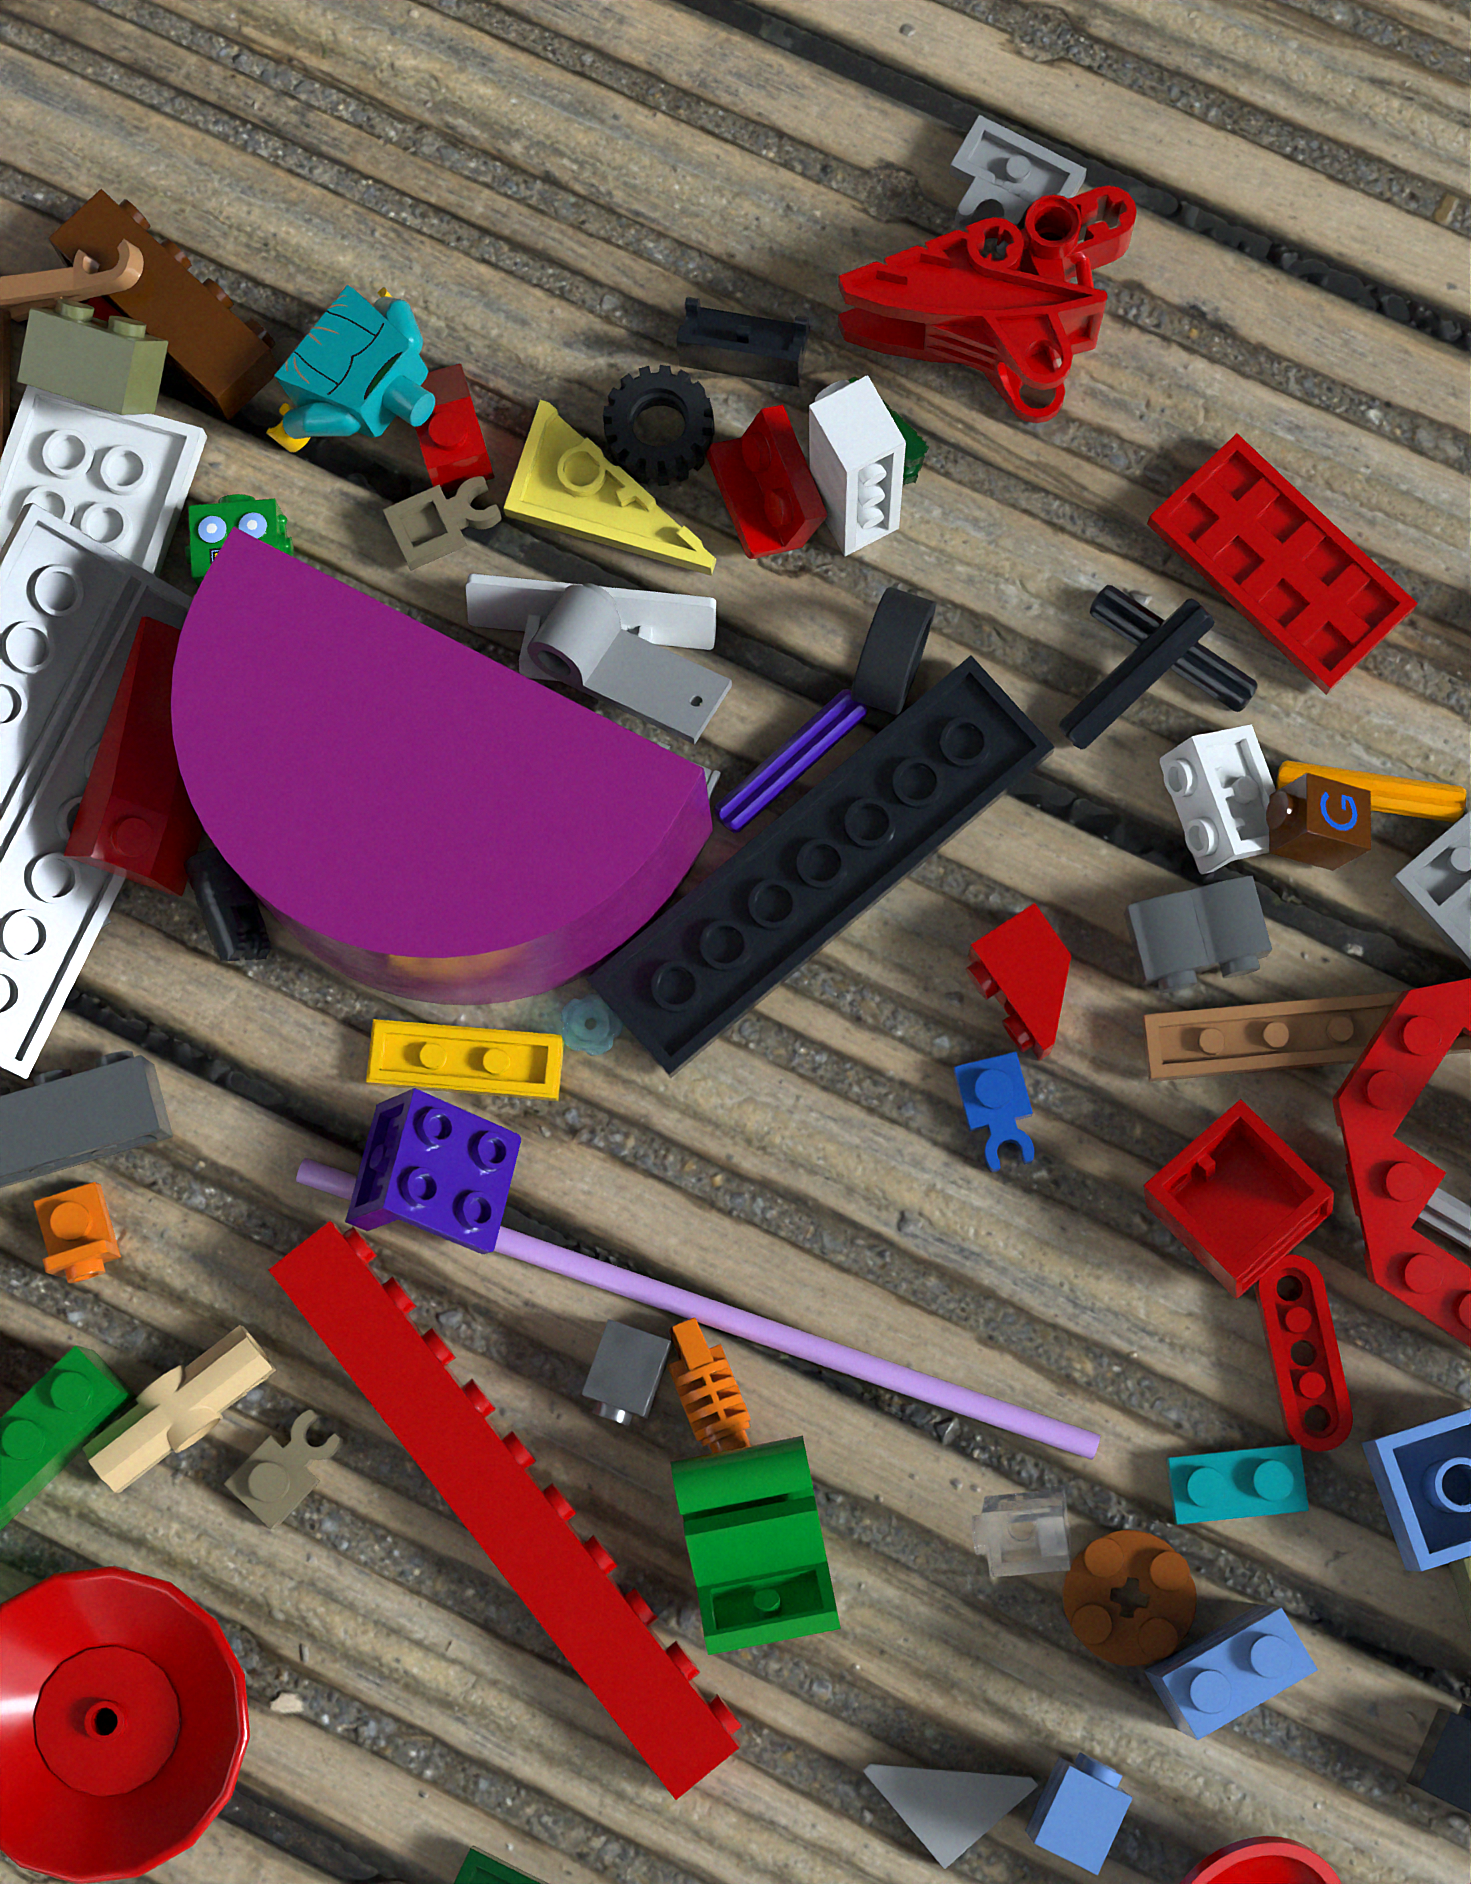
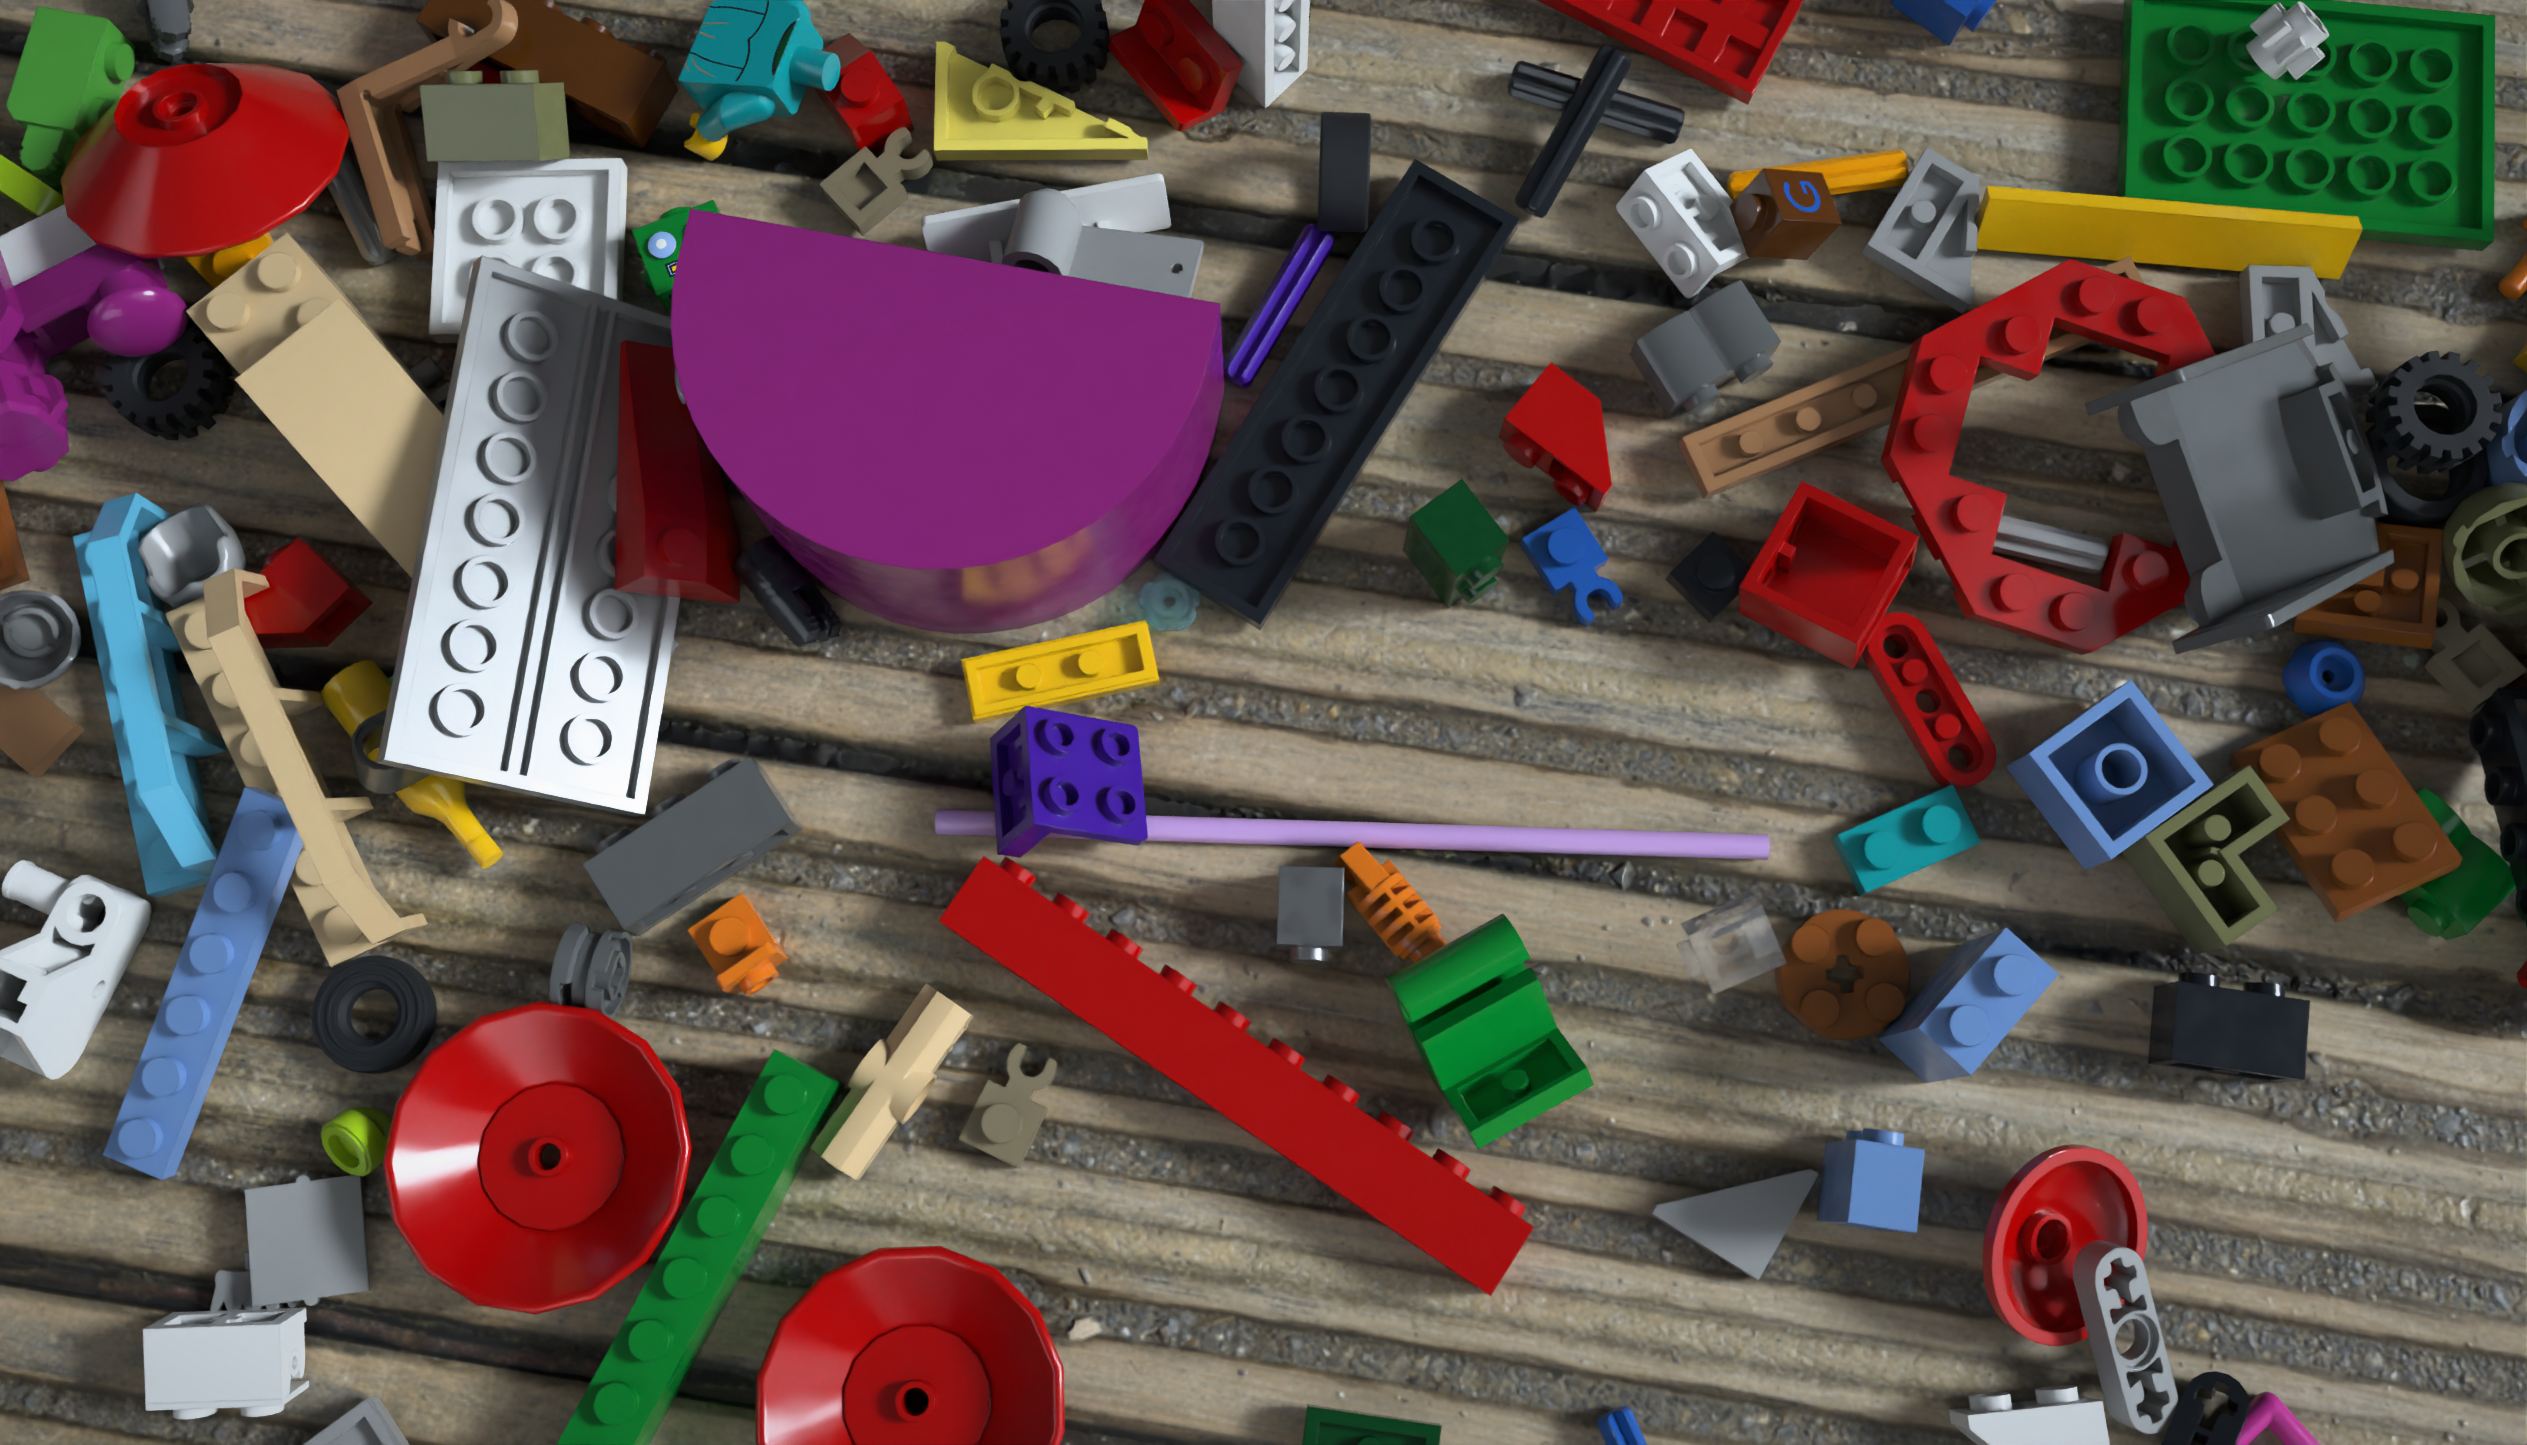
camera: 25 degrees left, 0 degrees up
none -> dark green brick [1403,479,1510,608]
none -> black plate [1665,531,1751,623]

